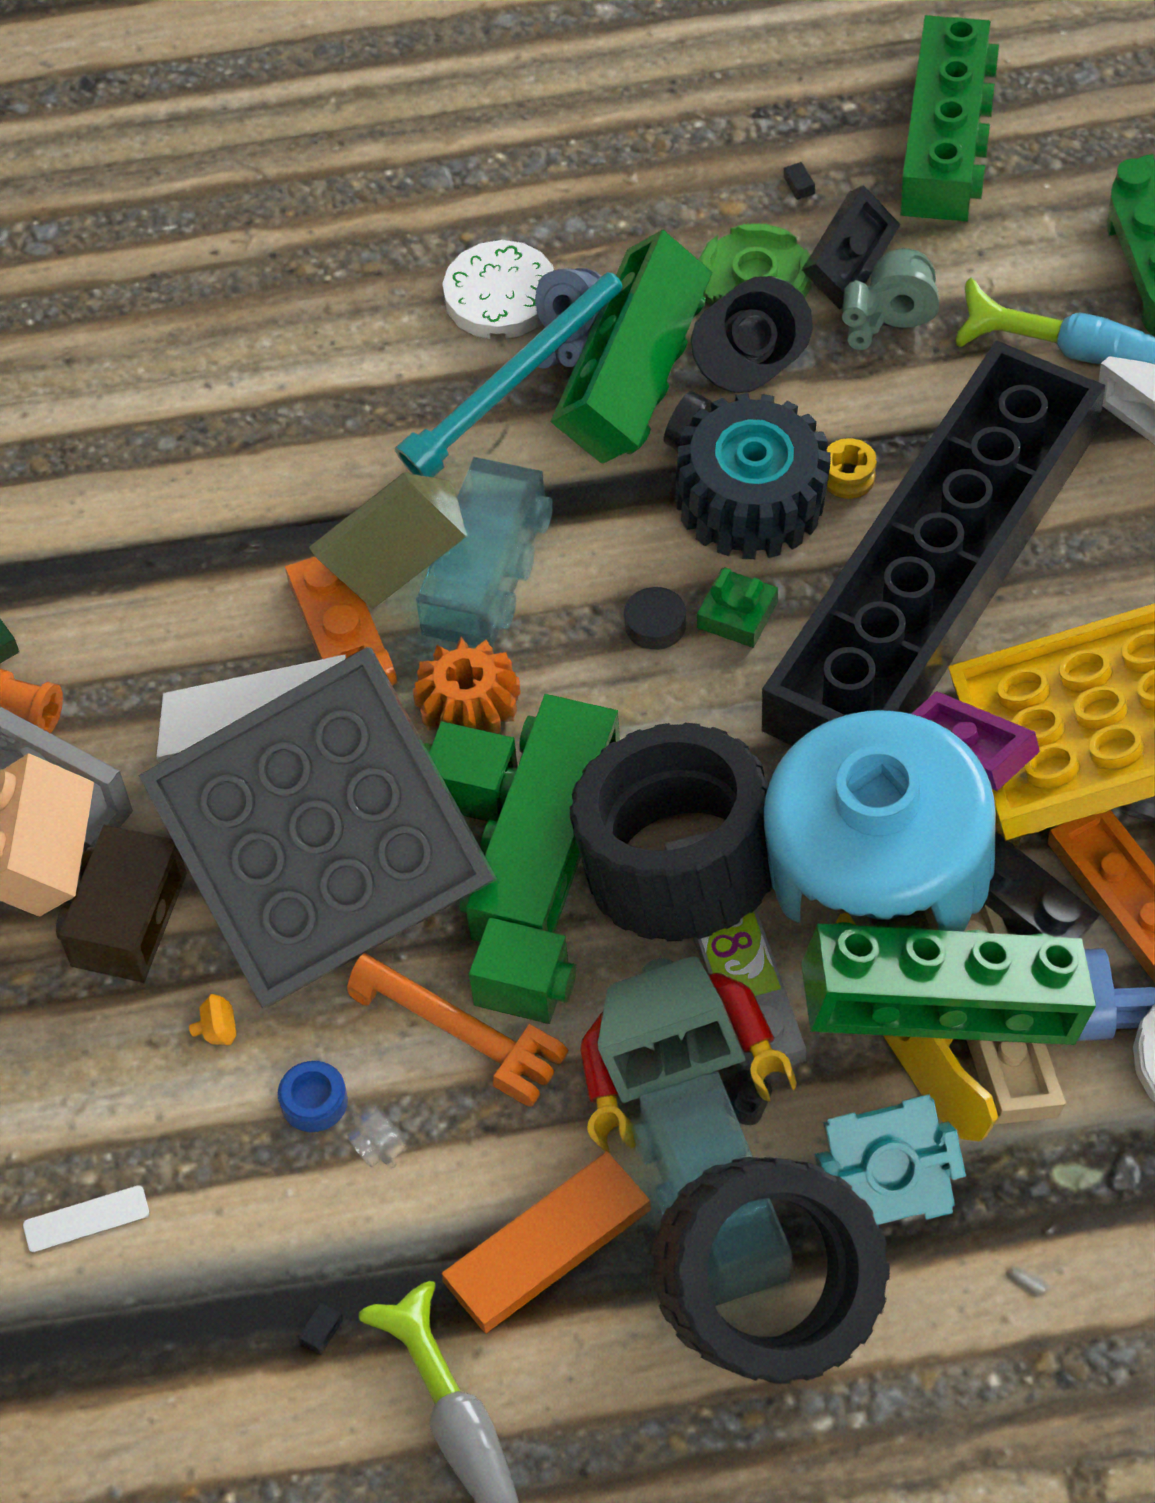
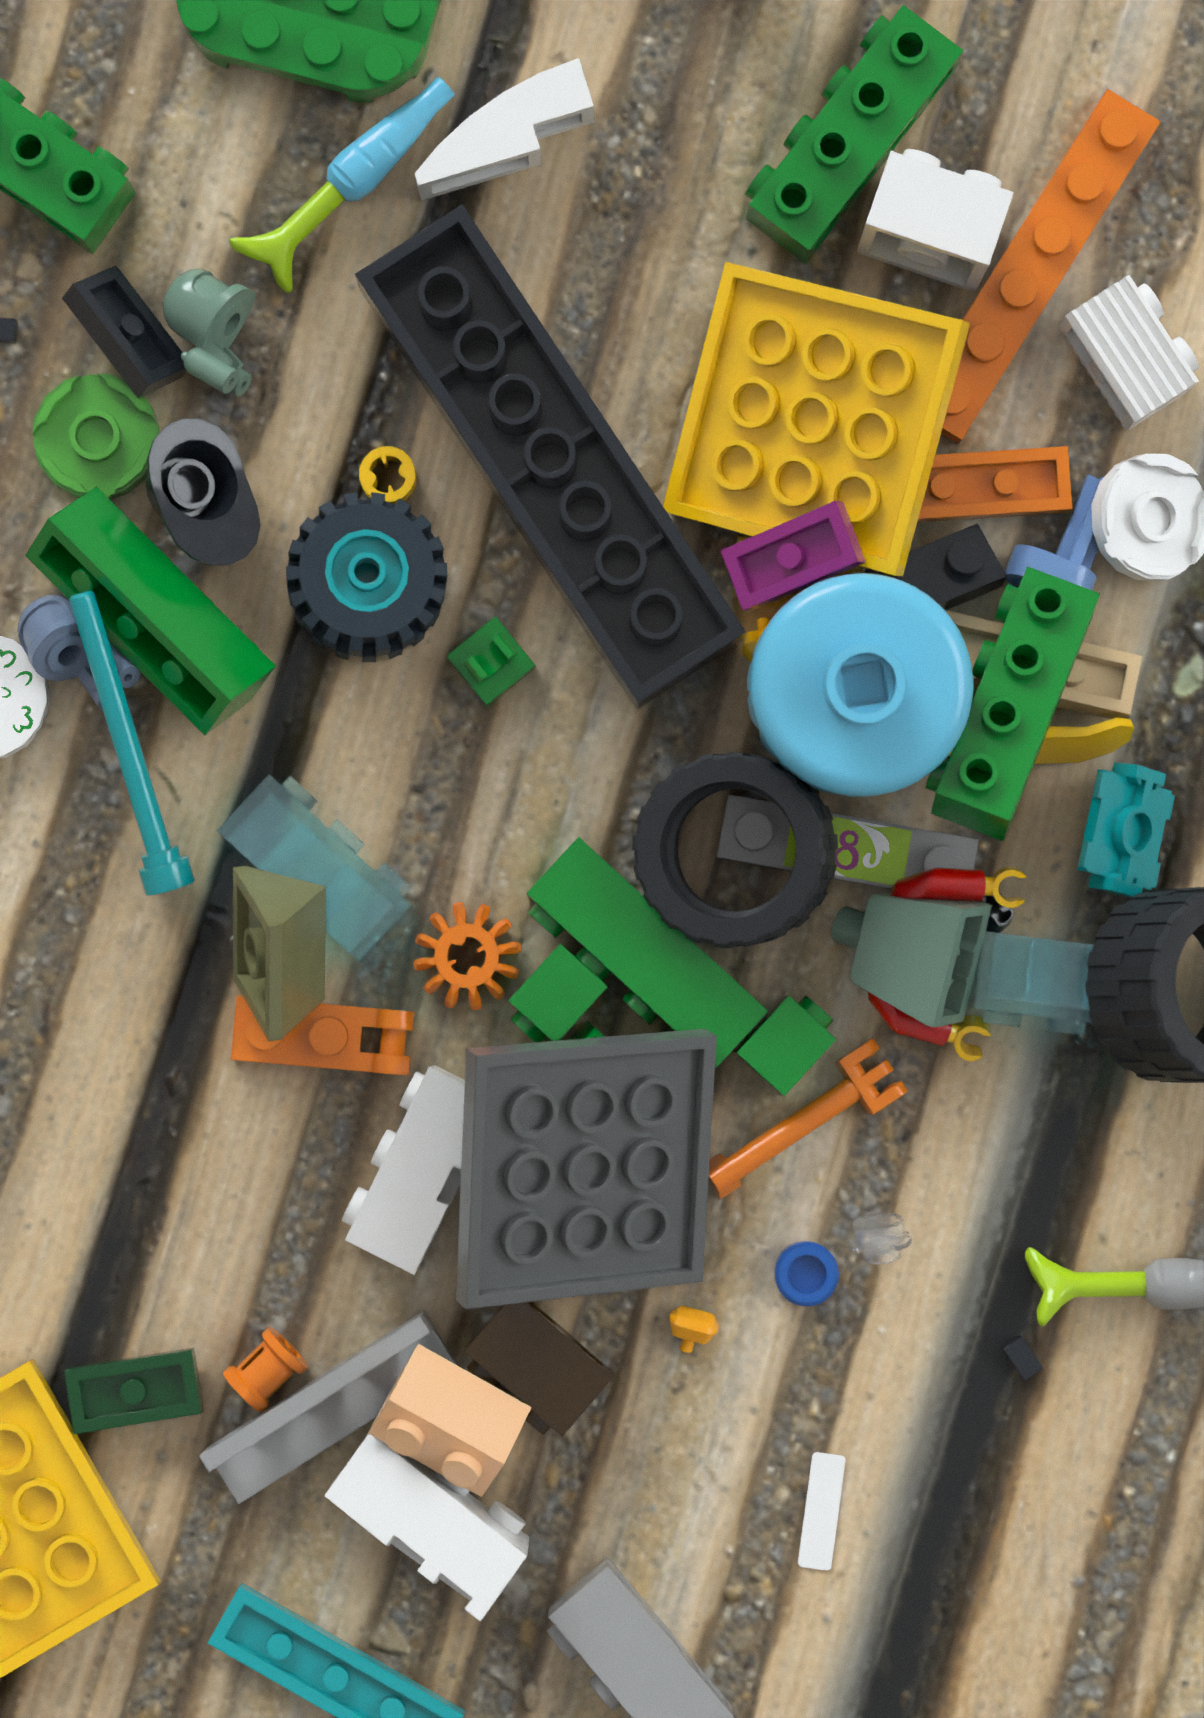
camera: 70 degrees left, 30 degrees up
orange tile [441,1151,651,1334] -> none
black tile [624,587,686,650] -> none
black tile [663,391,711,450] -> none

